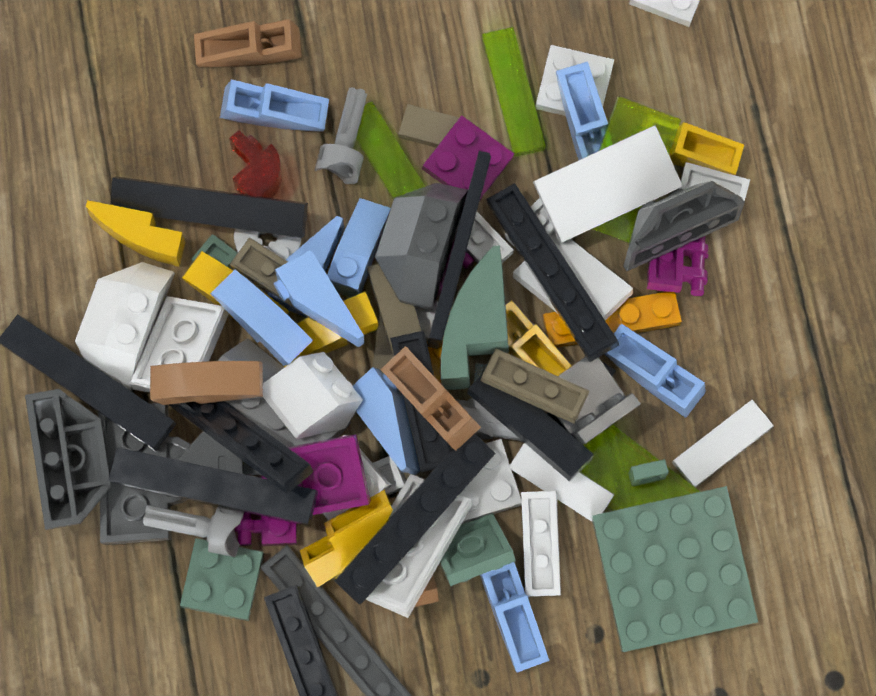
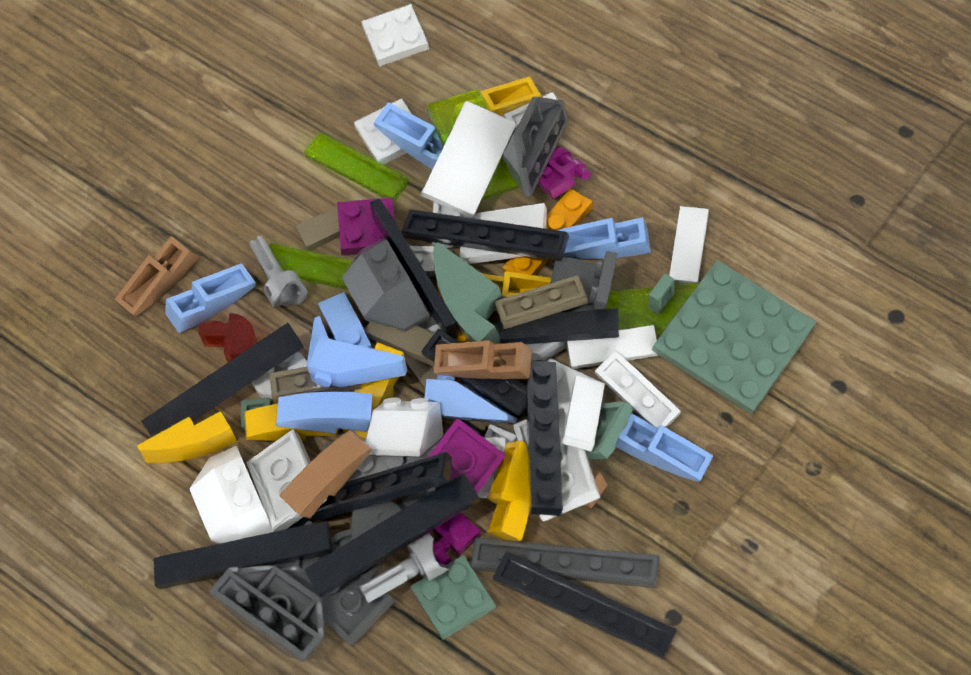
camera: 30 degrees left, 15 degrees down
none -> white tile [562,375,605,451]

